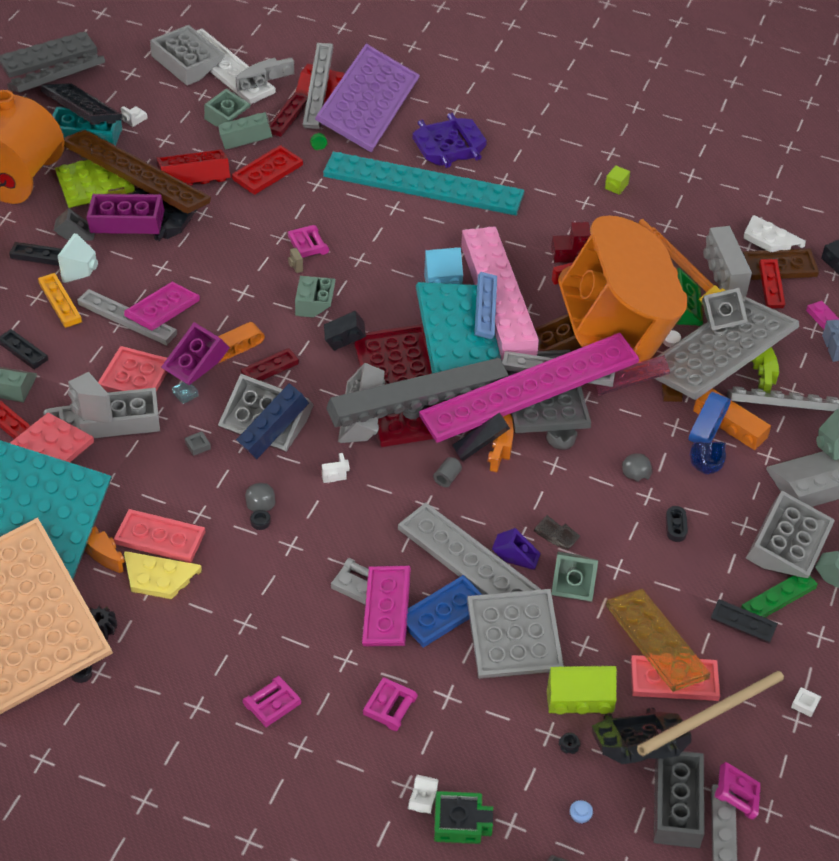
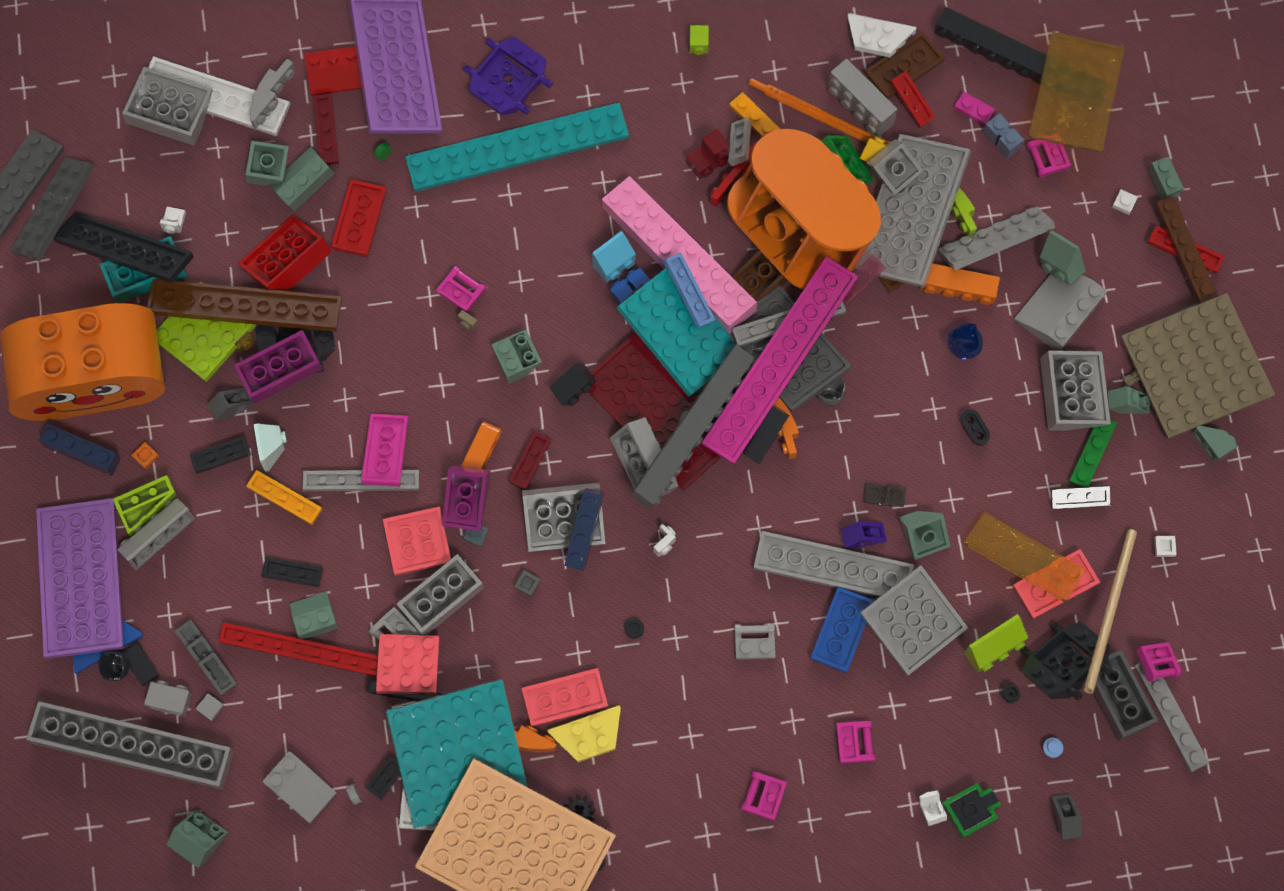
camera: 30 degrees left, 25 degrees up
light grey slope [68,372,113,423] -> none
dark grey hair [245,482,275,512] -> none
light grey plate [303,43,334,129] -> none
dark pink tile [362,566,411,646] -> none
dark grey brick [433,457,462,487] -> none
dark grey hair [622,453,653,482] -> none
blue beam [689,391,731,448] -> none

